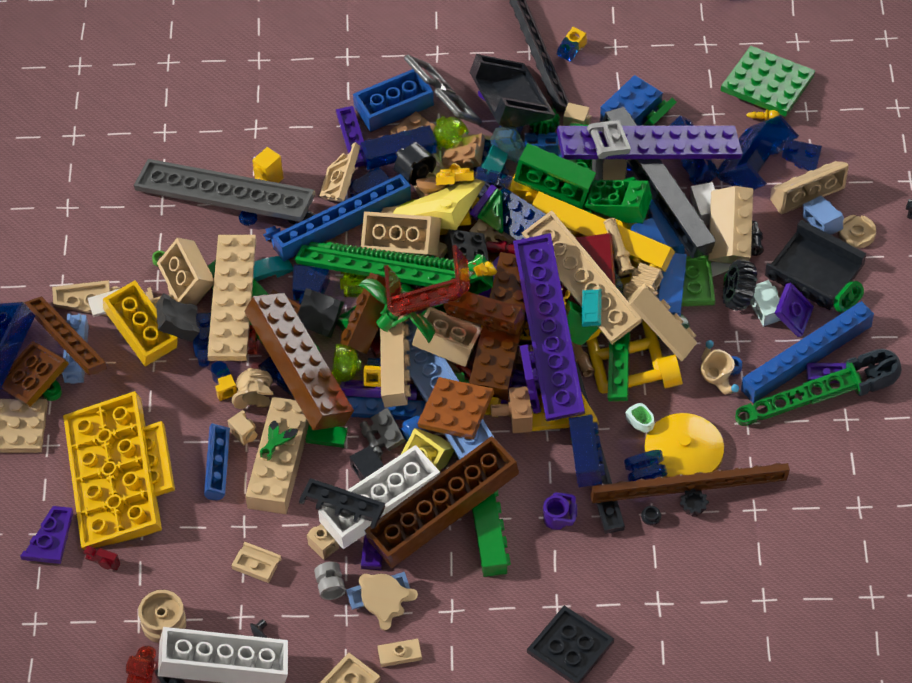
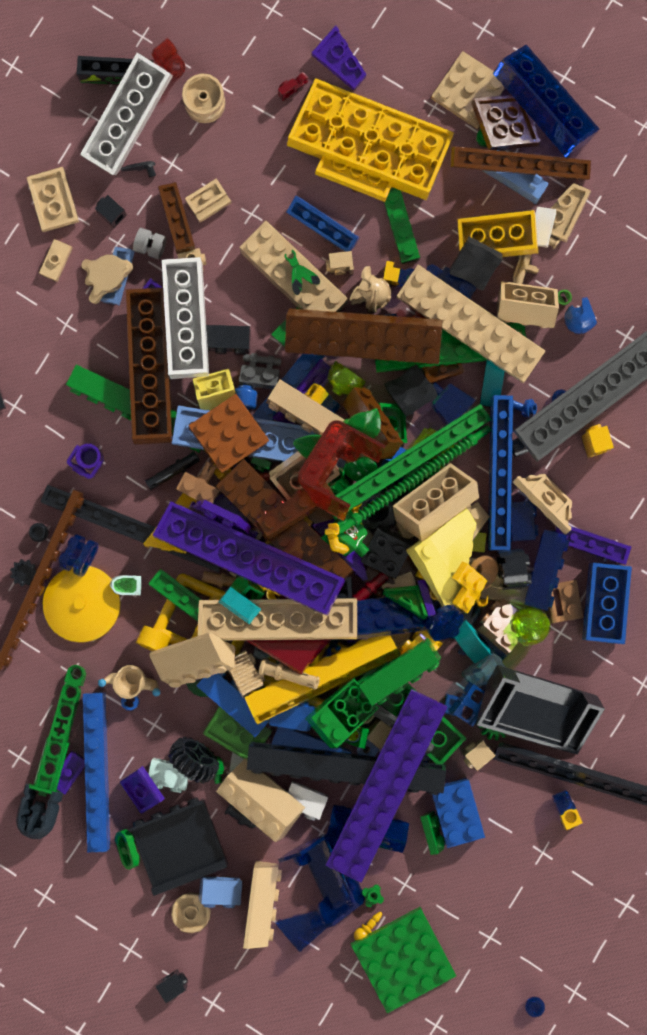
camera: 120 degrees right, 30 degrees up
black hinge [299,478,385,529] -> none
dark grey bar [404,55,482,125] -> none
clear blue brick [569,415,605,488] -> none
light grey plate [587,120,631,159] -> none
none -> black brick [95,195,127,228]
none -> black pin [145,451,200,491]
none -> reddish brown plate [158,182,195,254]
none -> green plate [362,884,384,907]
none -> green plate [383,188,420,264]
none -> blue helmet [564,297,597,334]

